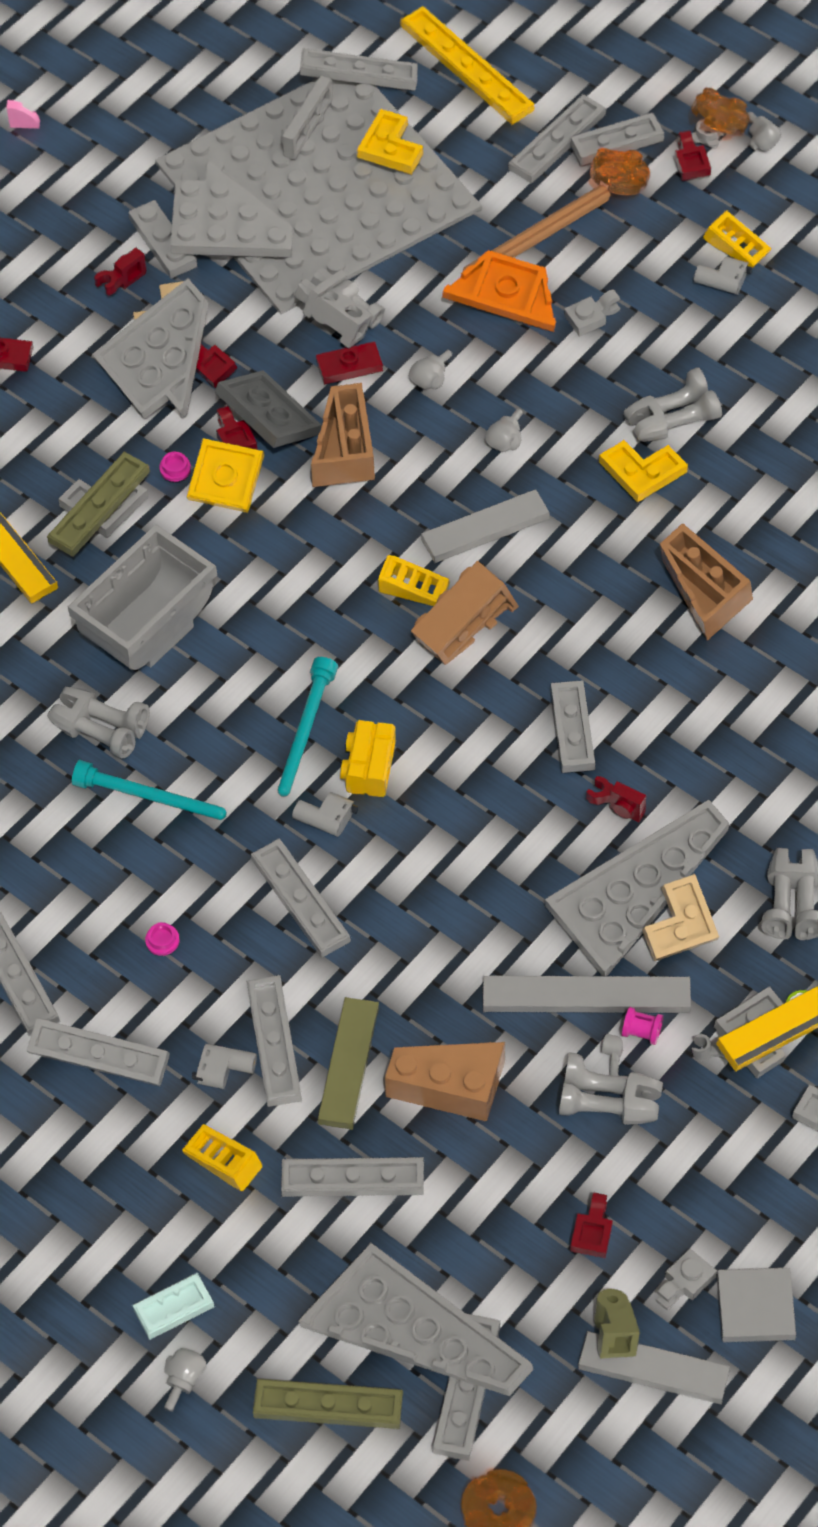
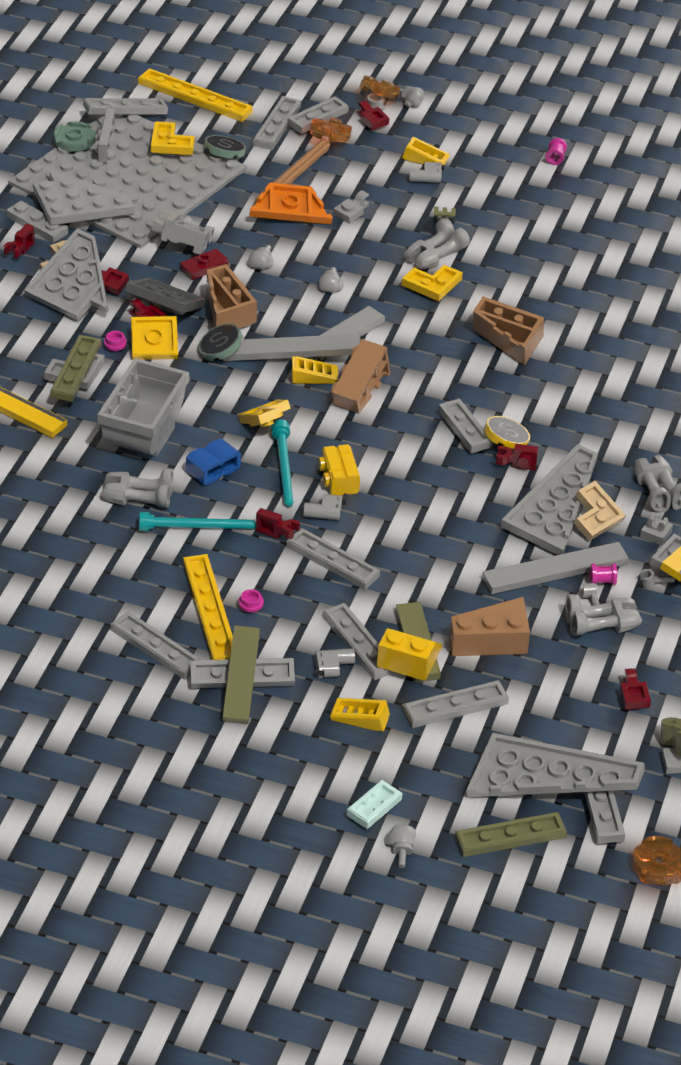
camera: 25 degrees left, 15 degrees down
none -> sand green tile [54,121,96,152]
none -> yellow tile [183,554,233,660]
none -> blue brick [186,439,241,485]
none -> tile [199,324,243,361]
none -> tile [204,135,246,159]
none -> light grey tile [223,334,360,361]
none -> olive tile [223,625,260,724]
none -> yellow plate [238,399,291,427]
none -> dark red plate [256,508,300,539]
none -> yellow slope [377,628,442,681]
none -> olive tile [434,206,456,224]
none -> tile [484,416,530,449]
none -> light grey tile [640,513,673,545]

